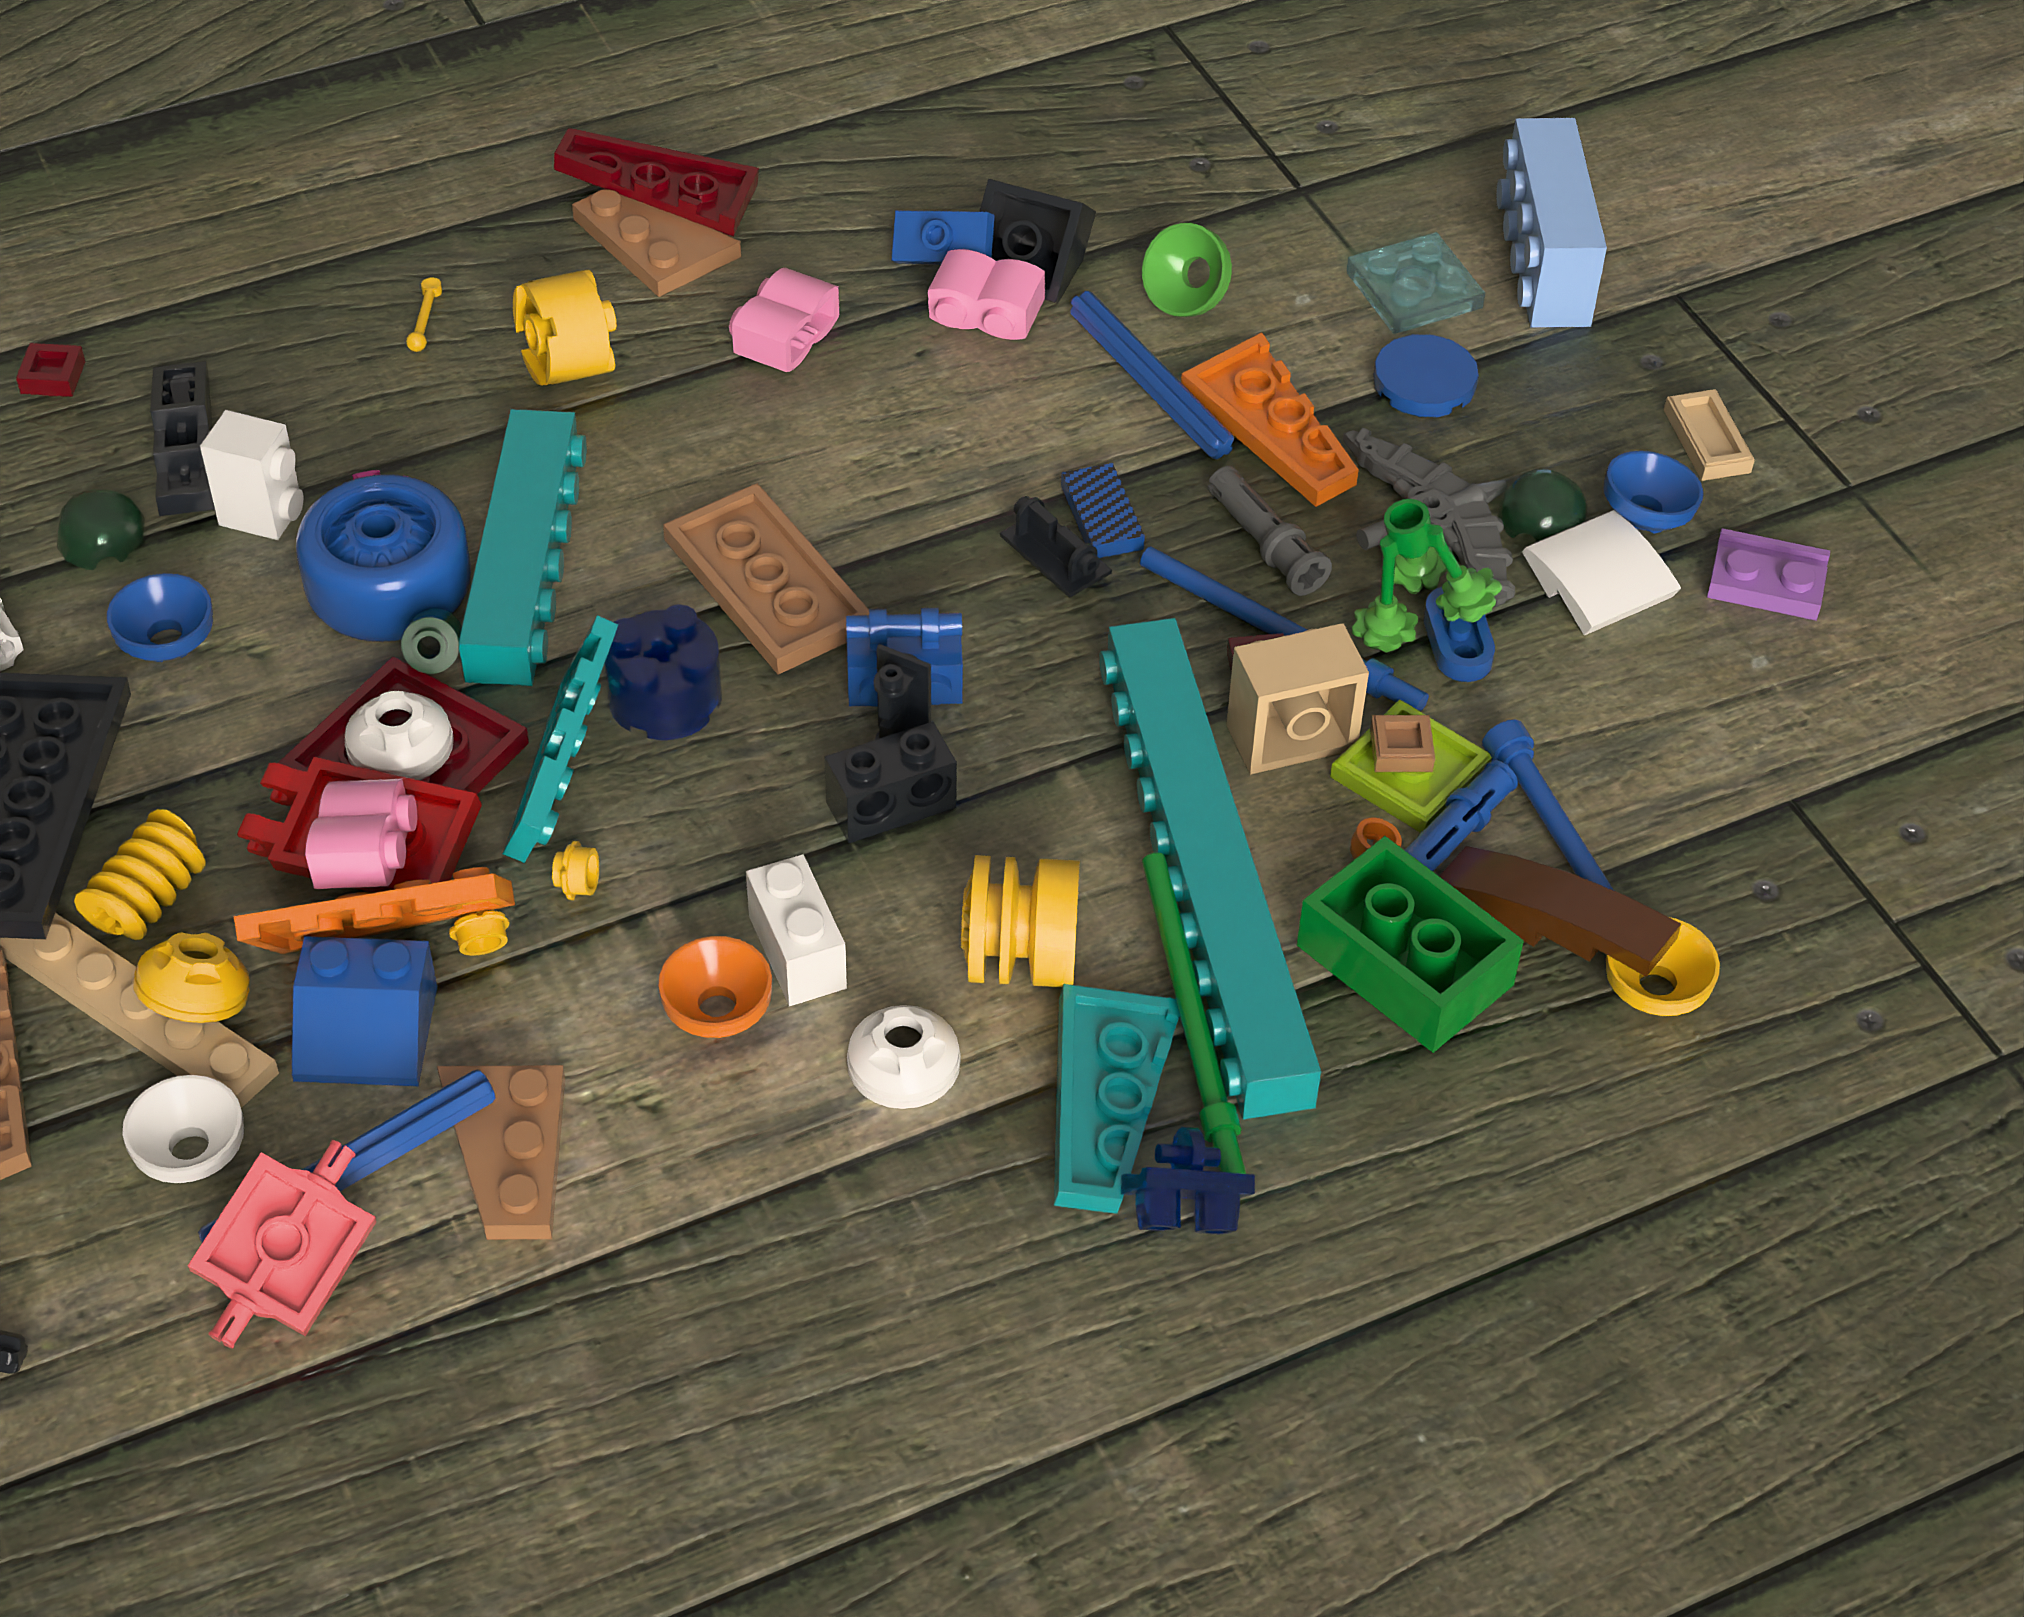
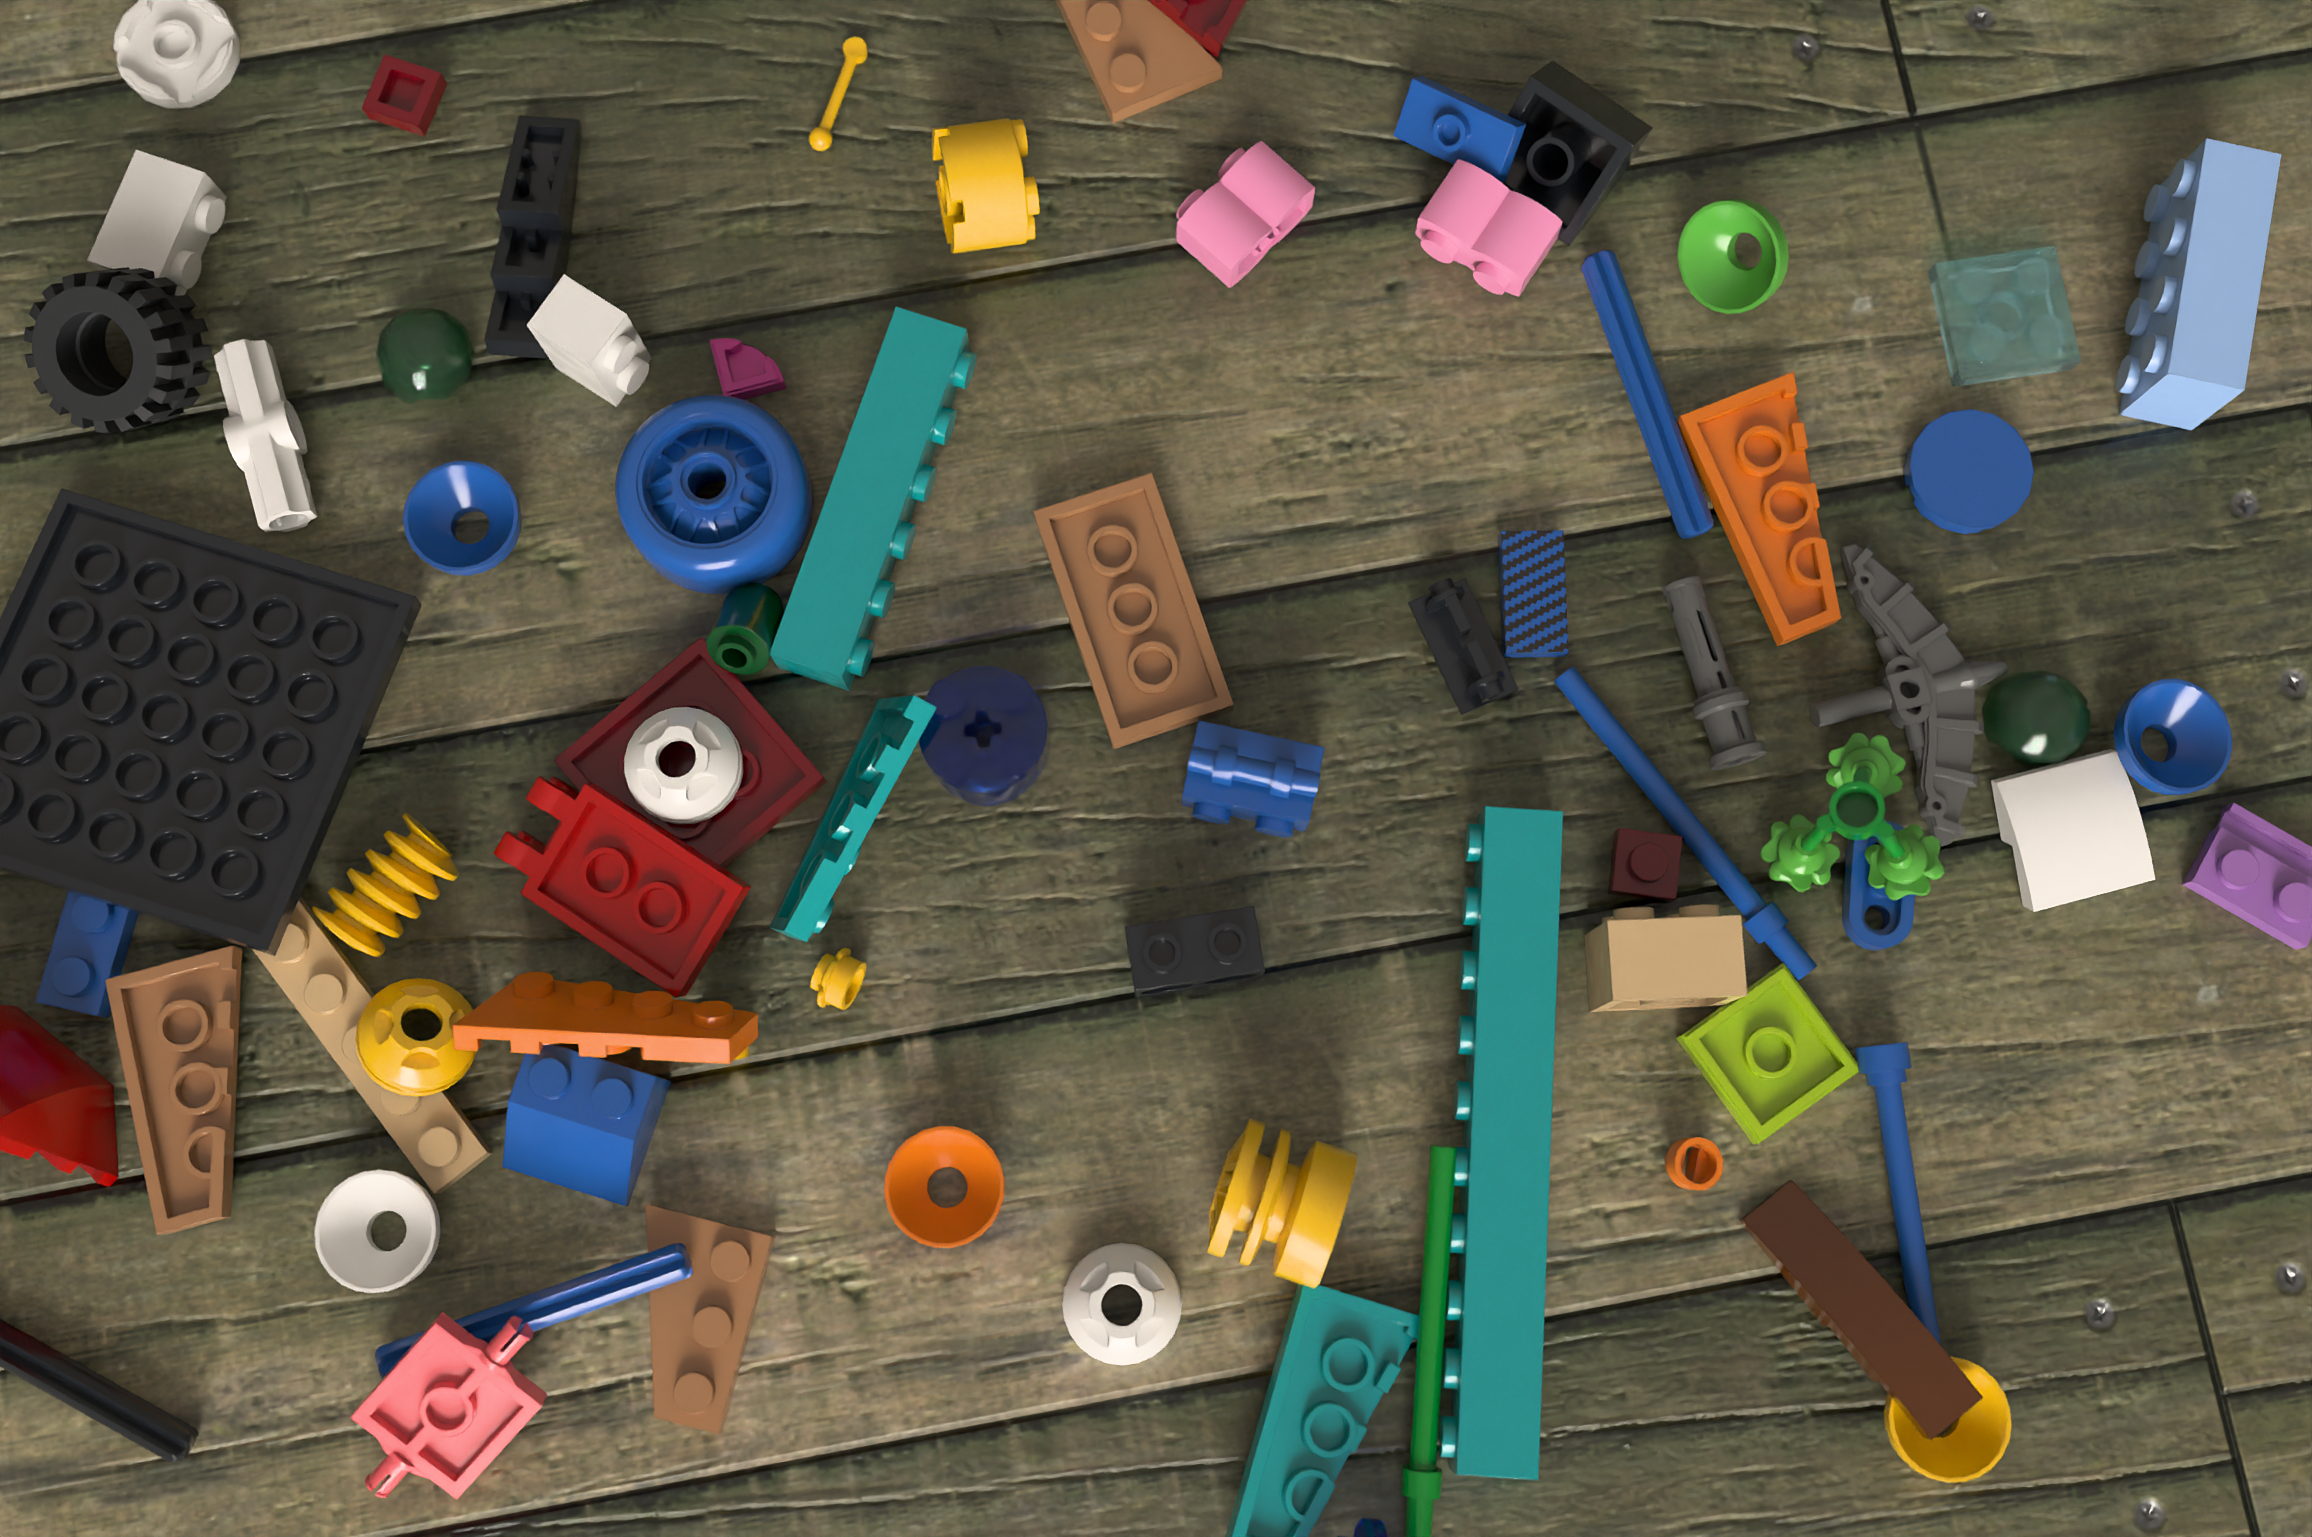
camera: 15 degrees right, 30 degrees up
bright pink brick [305,779,417,889] -> none
white brick [746,854,847,1006] -> none
black hinge [874,644,931,740] -> none
green brick [1297,836,1524,1053] -> none
medium nougat tile [1370,715,1435,772] -> none
blue pin [1405,760,1518,871] -> none
tan tile [1664,389,1755,481] -> none

